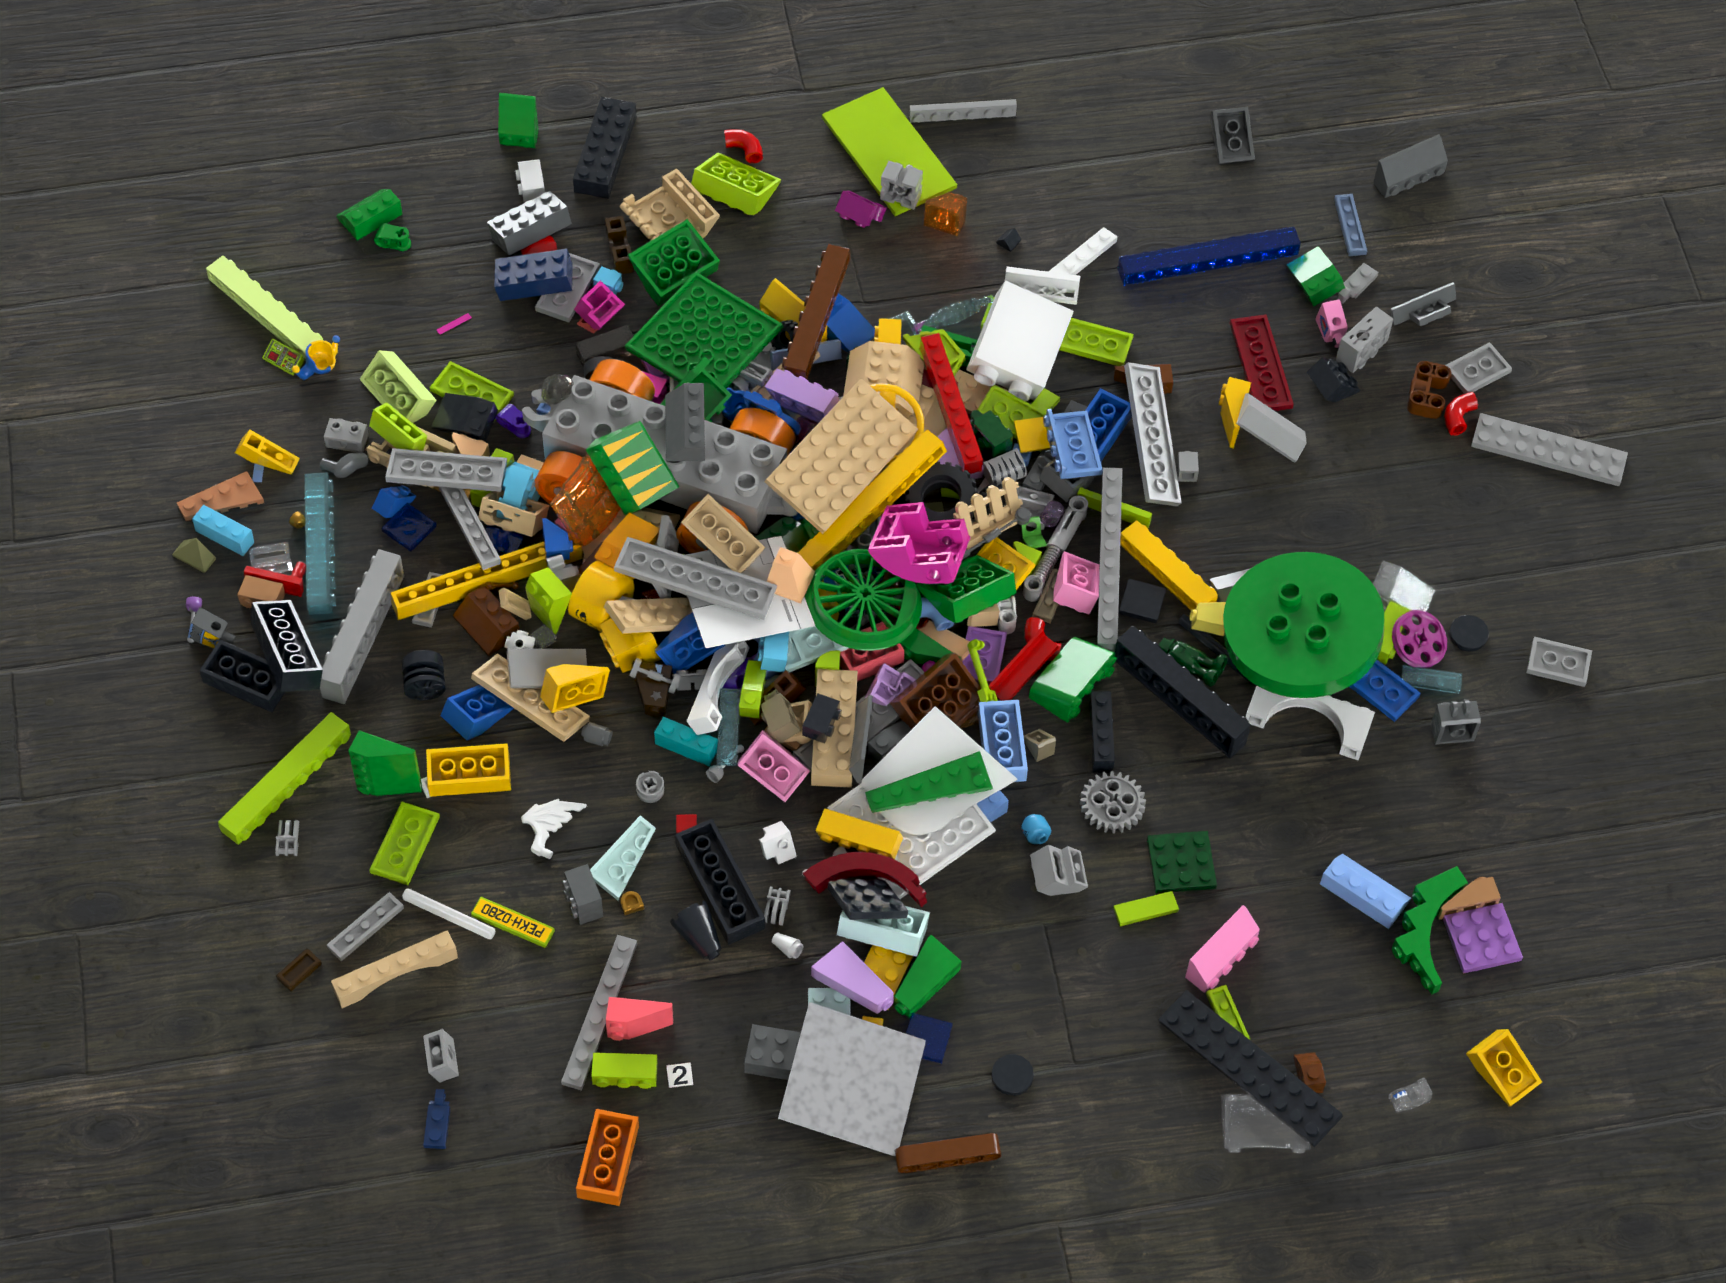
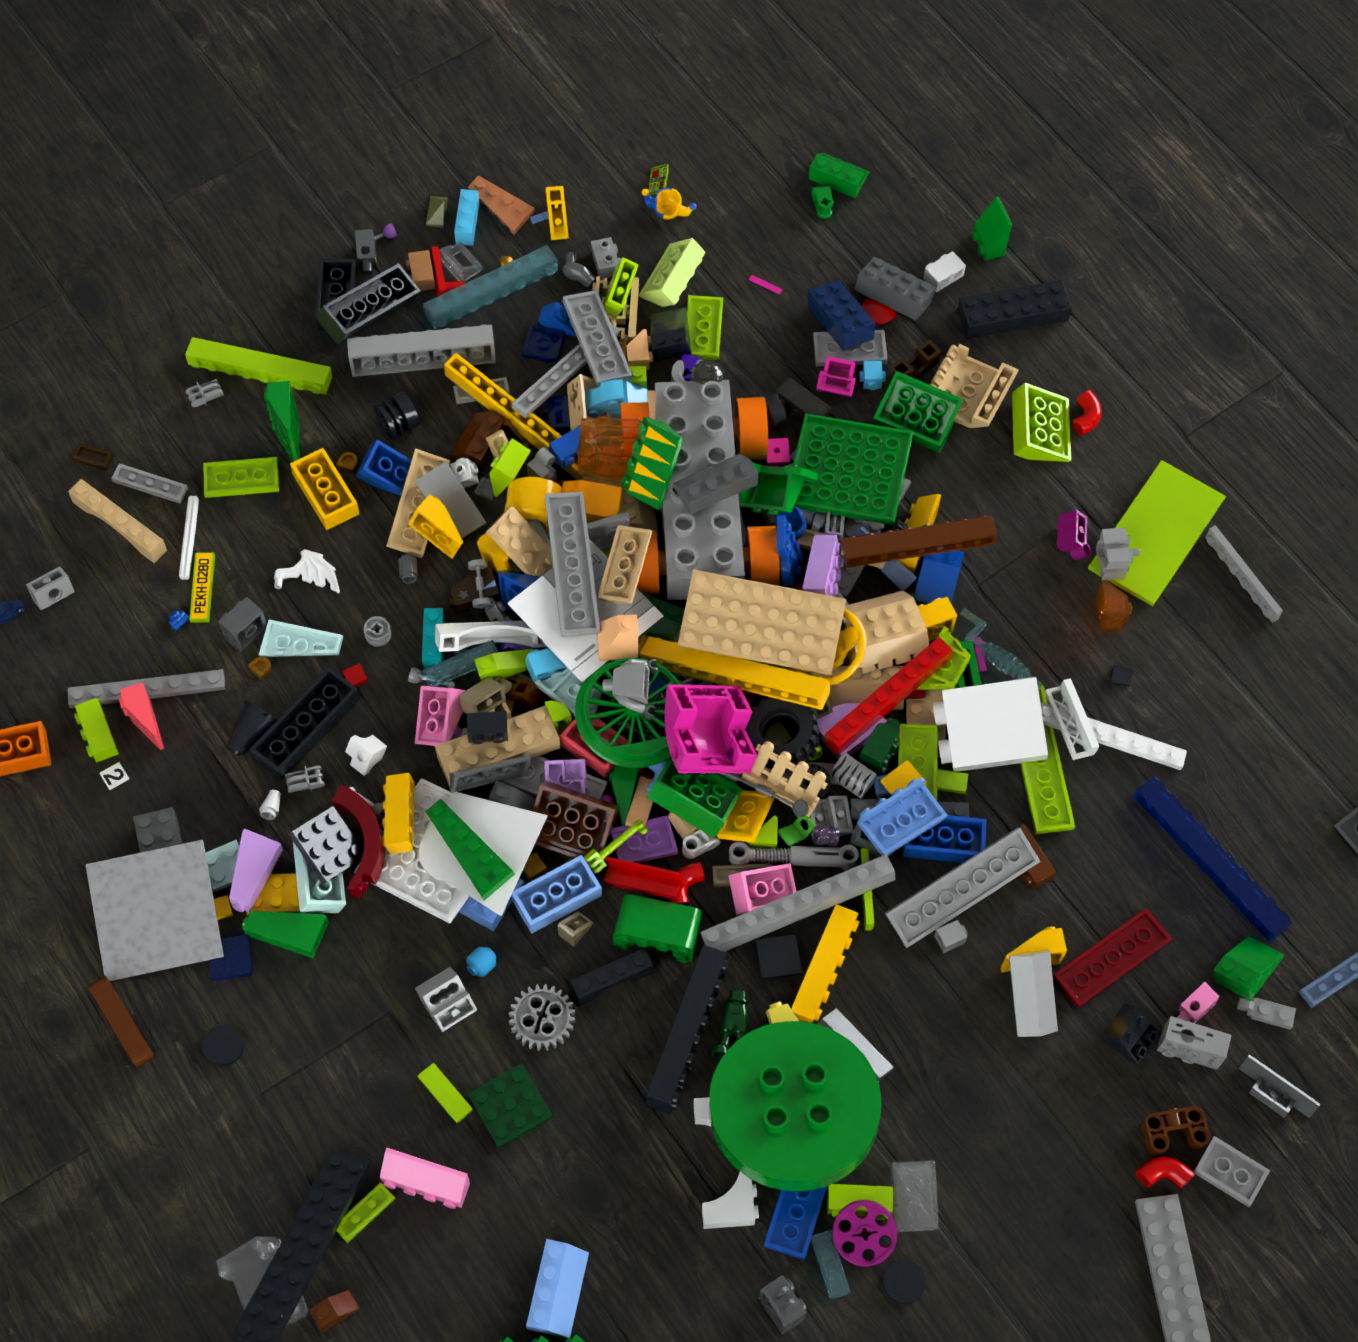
camera: 65 degrees right, 5 degrees up
yellowish green brick [206,256,324,362] -> none
none -> blue plate [168,610,190,631]
none -> pearl gold tile [336,452,358,474]
none -> light grey torso [603,659,658,719]

